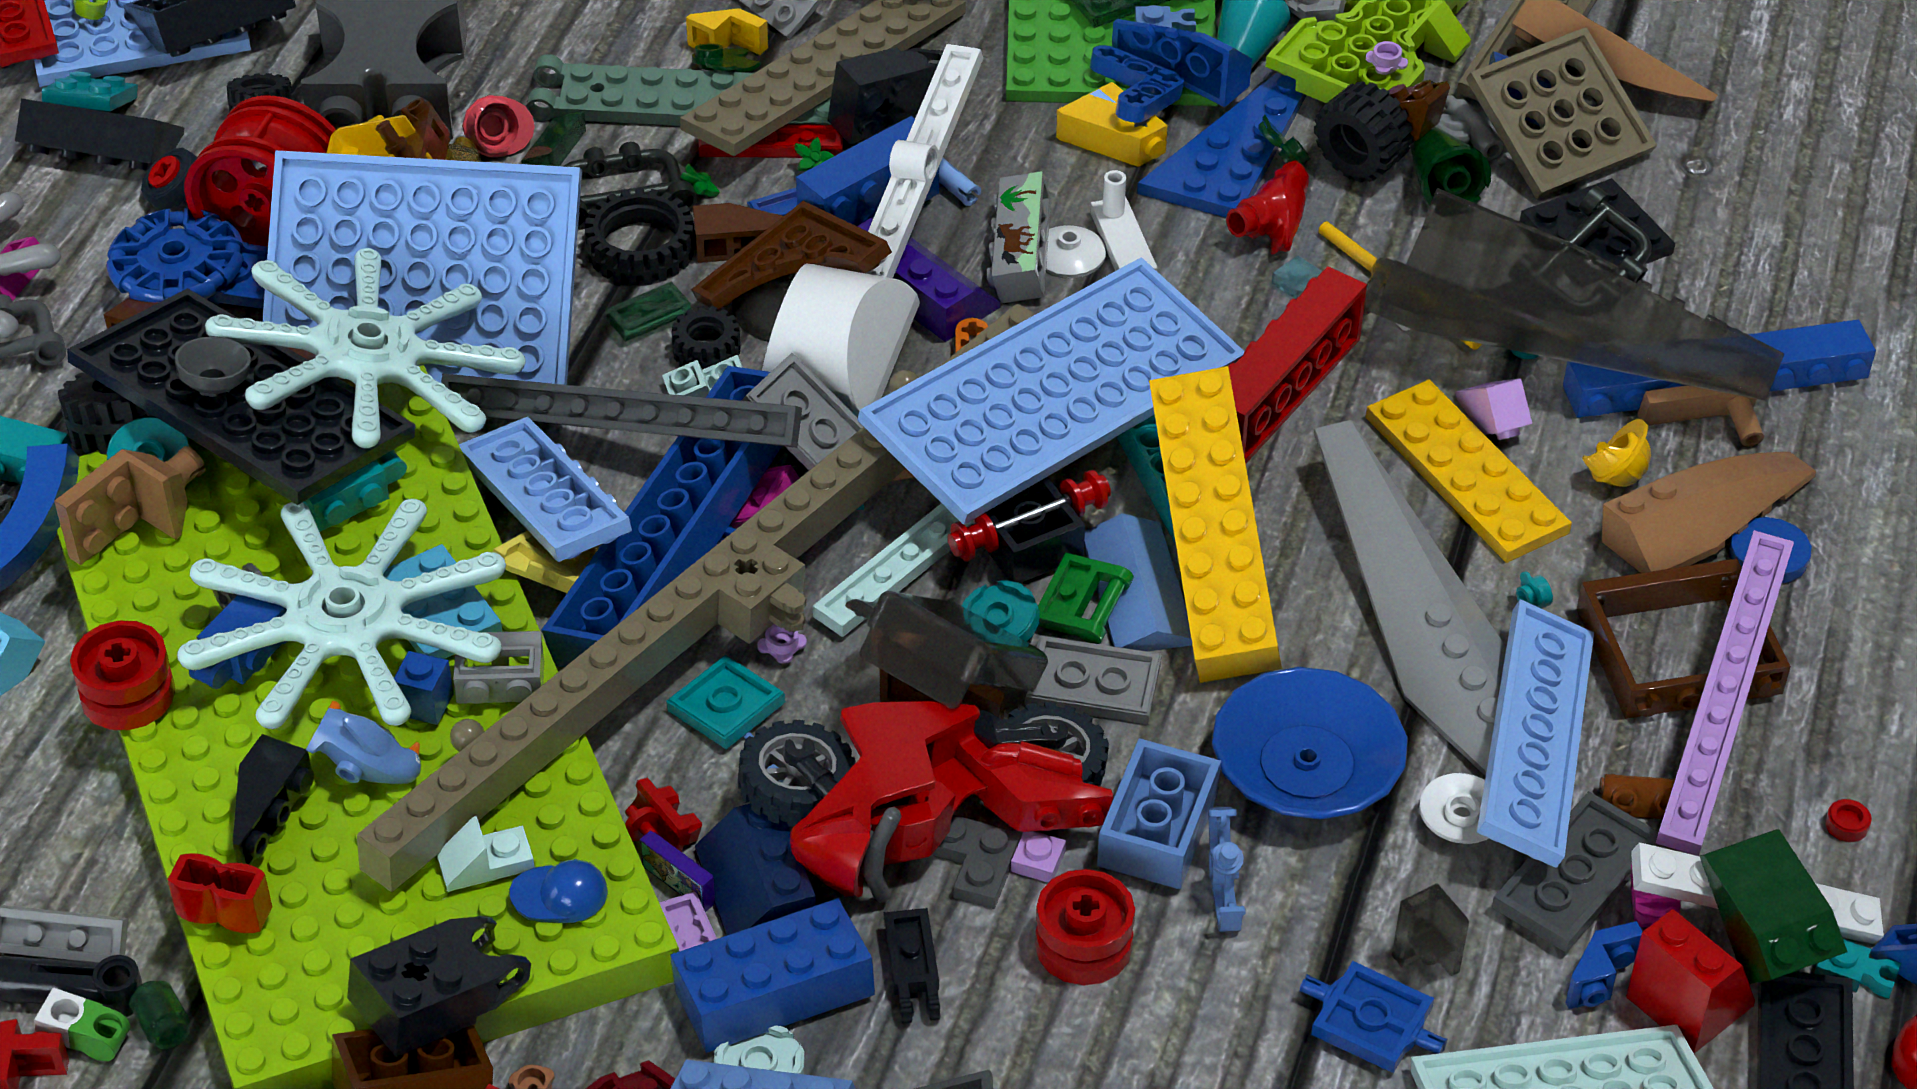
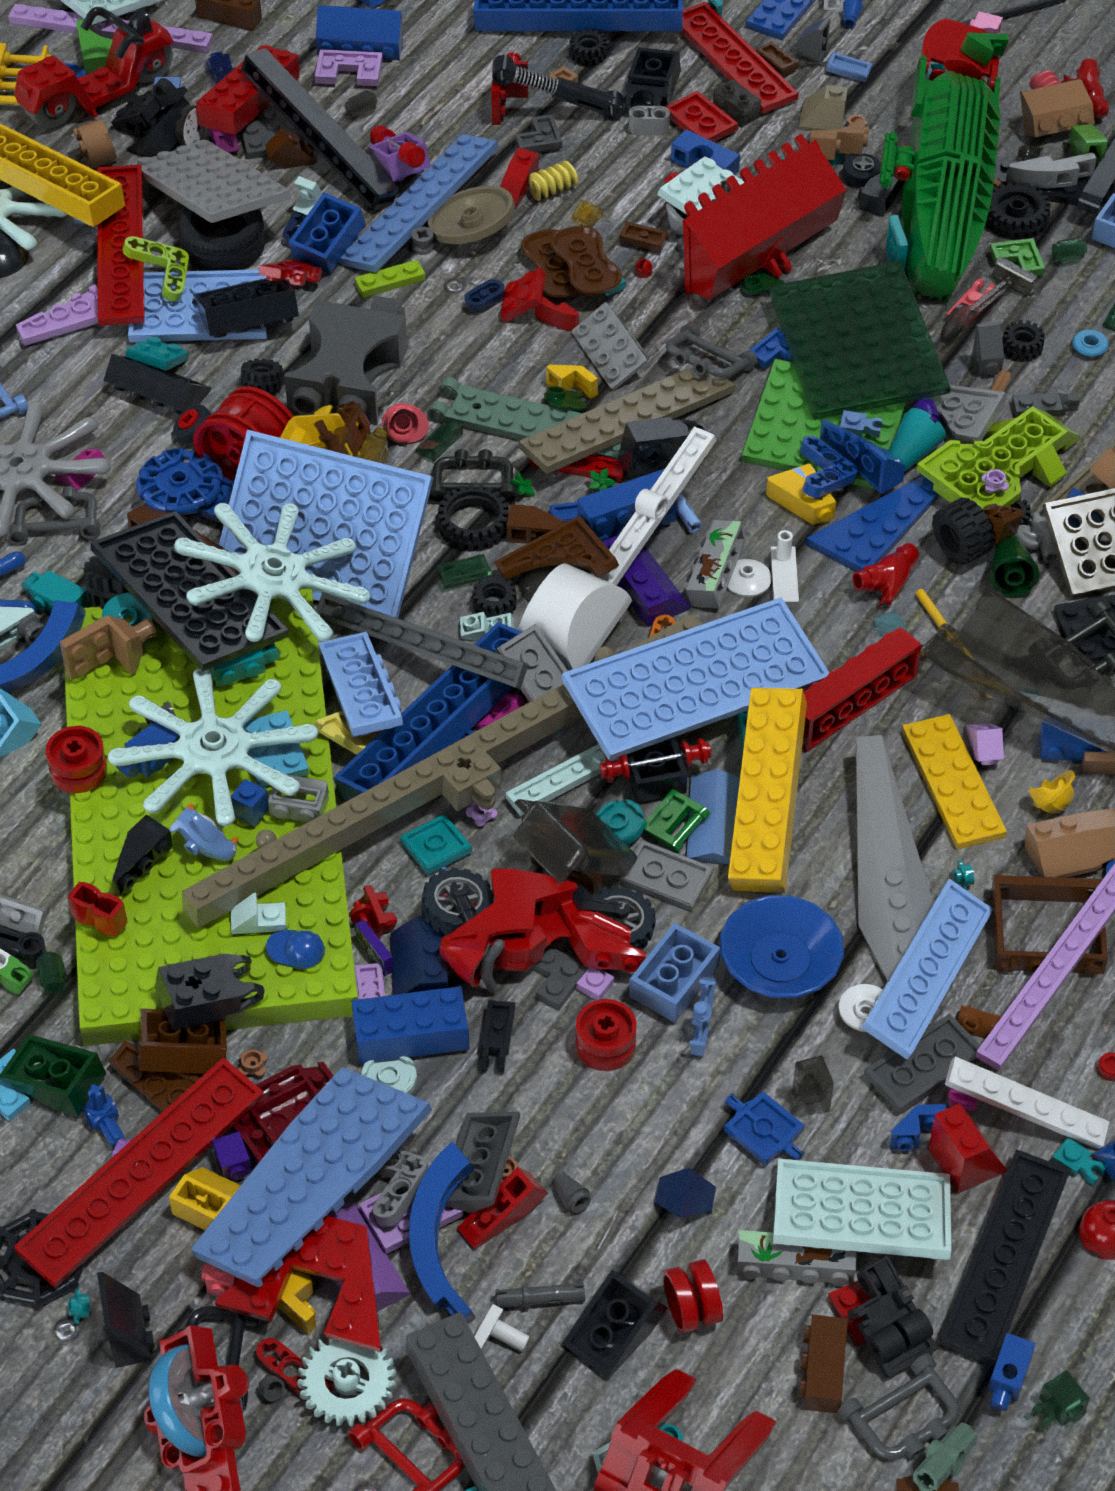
camera: 15 degrees right, 5 degrees up
dark grey piece [175,337,251,397] -> none
dark green plate [1258,115,1311,168] -> none
dark green slope [1699,829,1848,984] -> none

